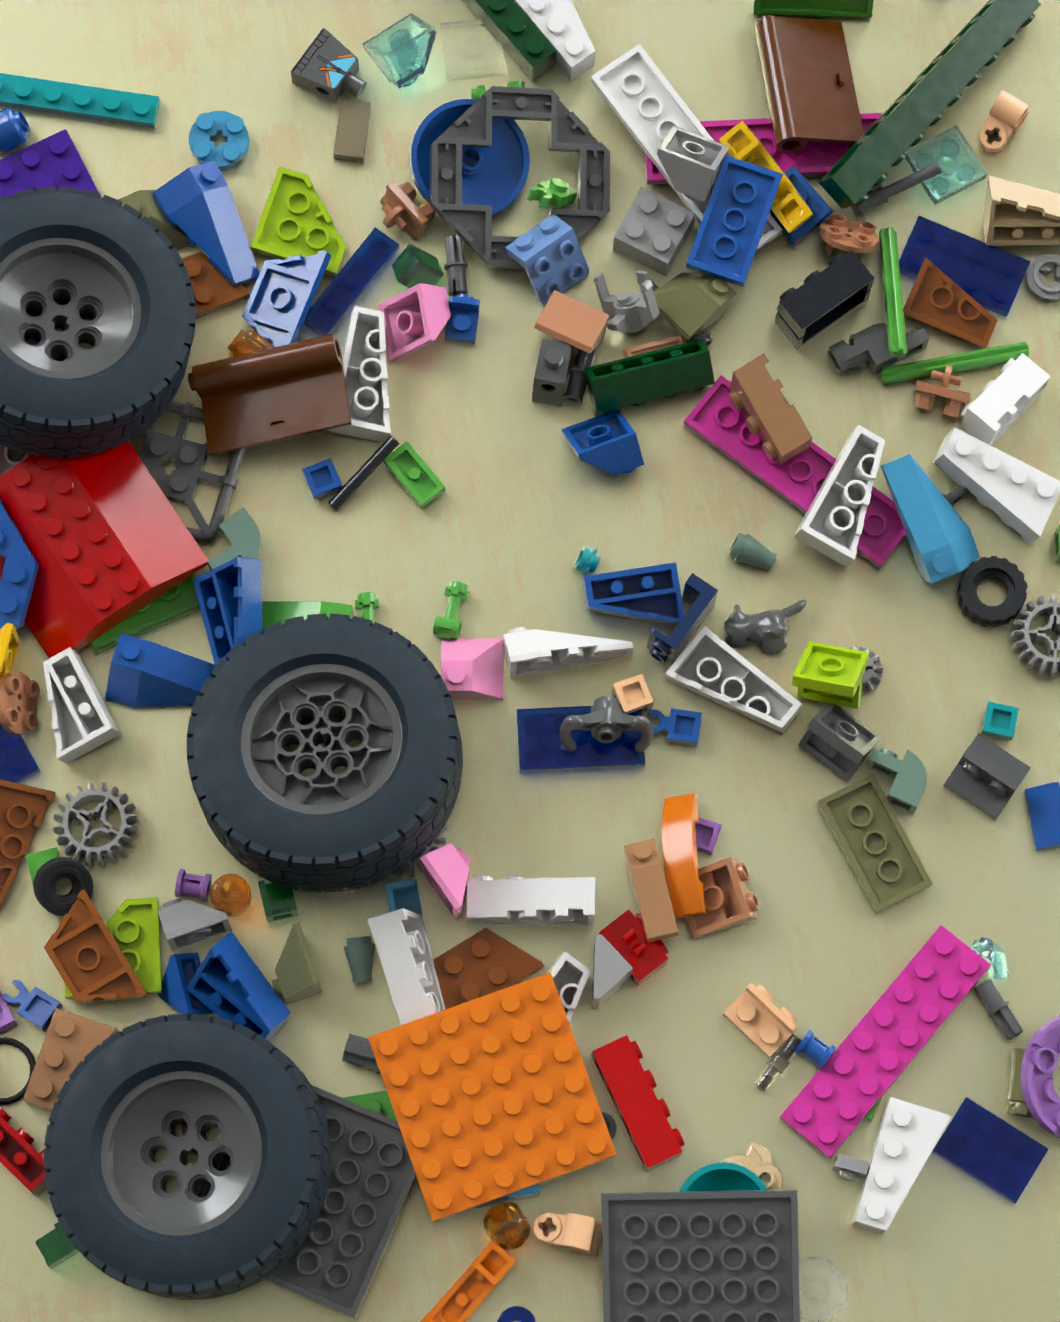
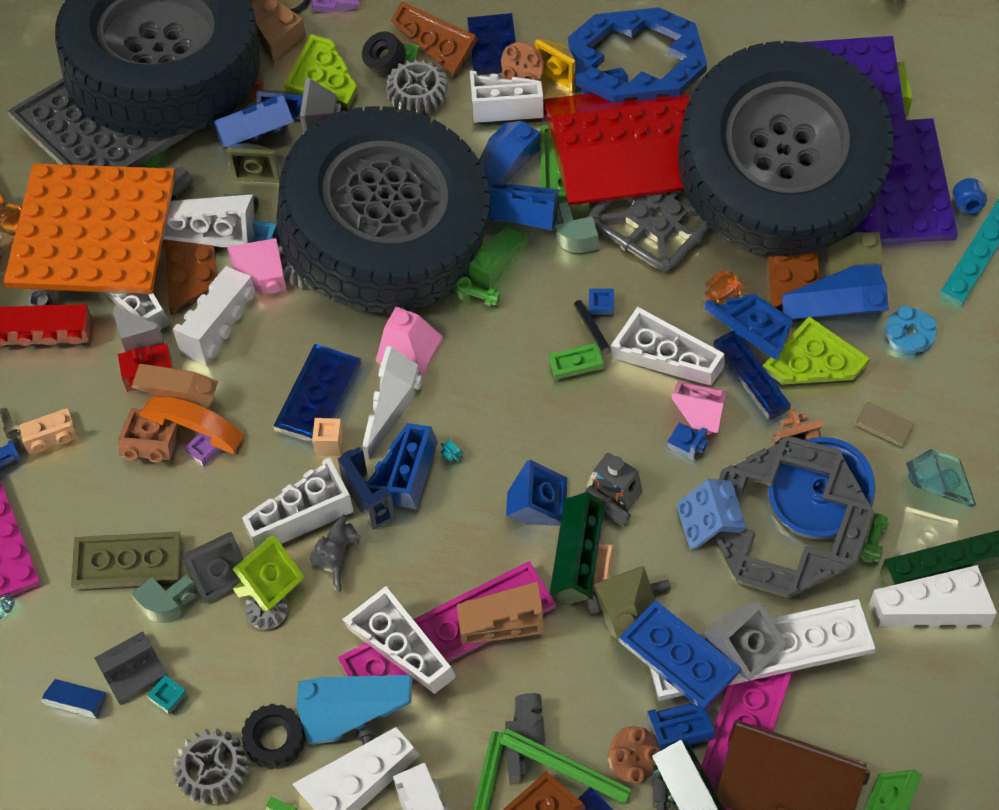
camera: 120 degrees right, 15 degrees down
plate [2,980,63,1032] -> none
dark orange wing [44,889,147,1003] -> none
reddish brown door [188,333,352,456] -> none
dark grey torso [291,28,367,101] -> none
clear green panel [391,243,444,288] -> none
bright green bar [433,581,469,640] -> none
dark grey axle [444,235,468,297] -> none
bright green plate [527,178,577,209] -> none
nougat slope [534,290,609,353] -> none
dark grey piece [559,696,653,753] -> none
light grey piece [593,271,660,333] -> none
light grey brick [613,187,695,276] -> none
blue plate [648,708,702,746] -> none
yellow slope [719,121,813,233] -> none
sand green cone [729,533,777,571] -> none
black piece [775,250,874,350] -> none
nougat hips [914,364,971,418] -> none

